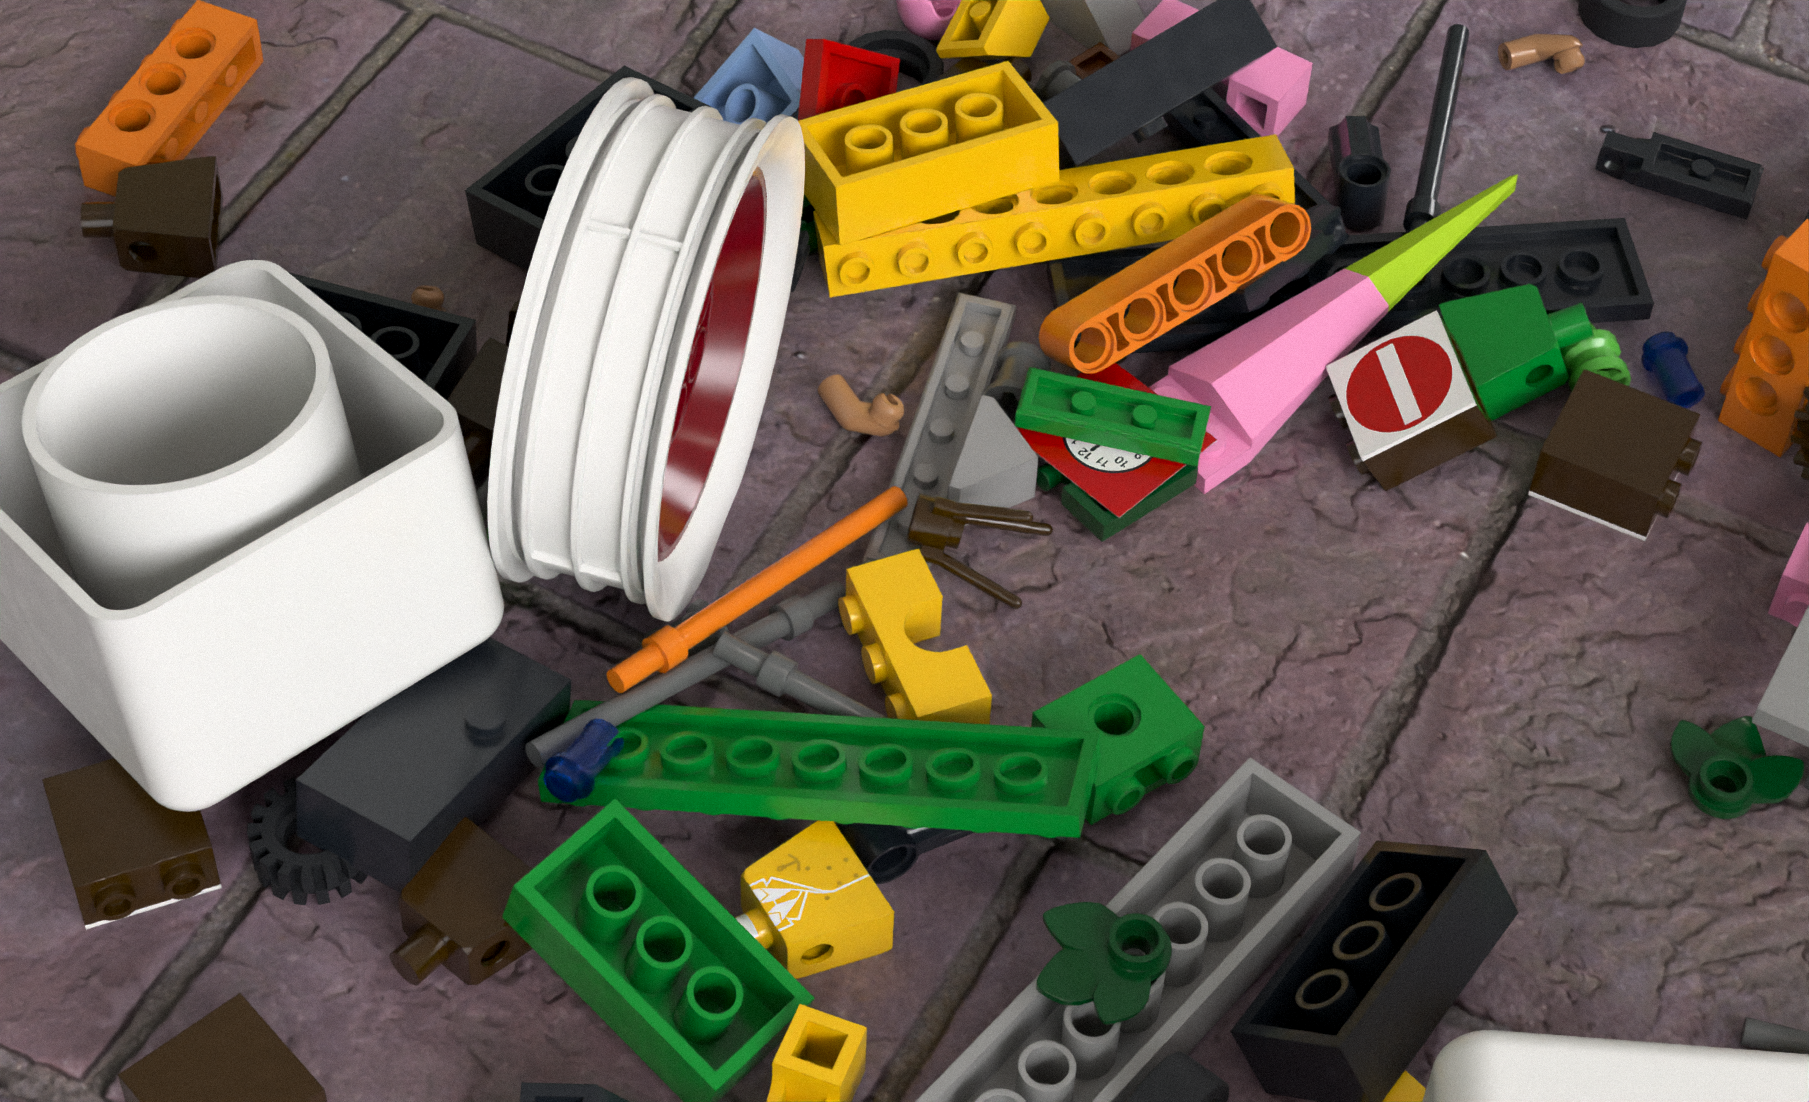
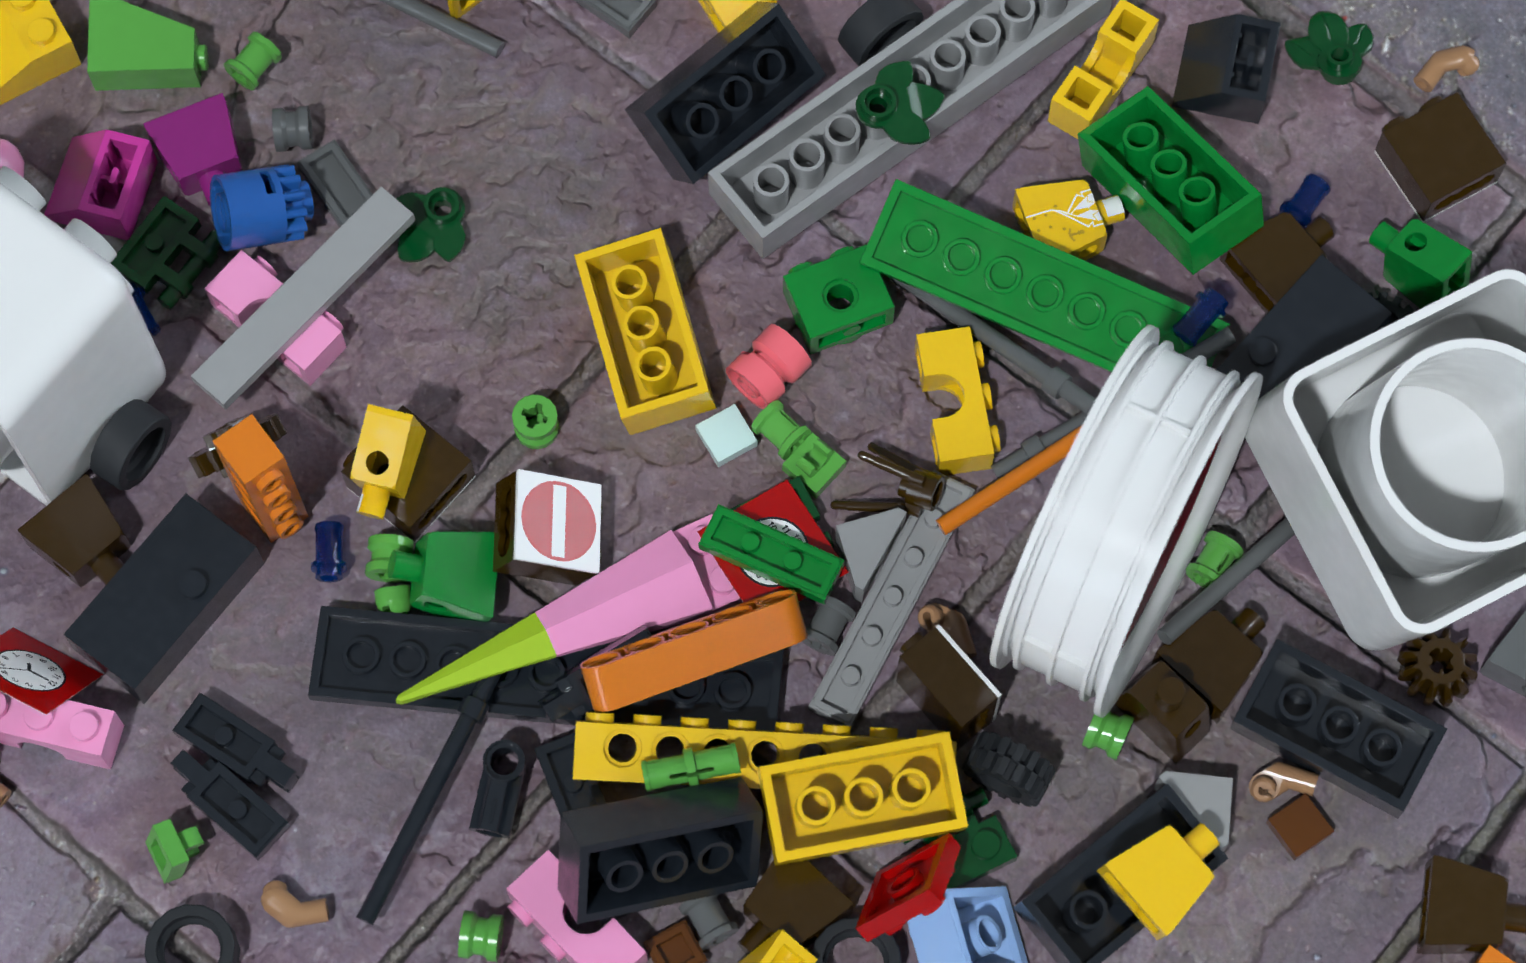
camera: 165 degrees left, 20 degrees up
none -> bright green tile [145,819,204,884]
none -> black hinge [170,749,290,861]
none -> yellow torso [350,404,426,520]
none -> bright green wheel [458,910,504,962]
none -> bright green wheel [512,394,560,449]
none -> yellow brick [574,228,717,435]
none -> bright green pin [641,742,741,792]
none -> light aqua tile [695,404,758,468]
none -> coral wheel [726,324,812,409]
none -> bright green bush [751,400,812,460]
none -> bright green tile [782,432,847,499]
none -> dark brown piece [896,624,1002,751]
none -> yellow torso [1096,823,1219,941]
none -> light grey slope [1154,771,1233,852]
none -> reddish brown tile [1266,793,1334,861]
none -> clear blue pin [1280,174,1331,227]
none -> green torso [1369,219,1472,309]

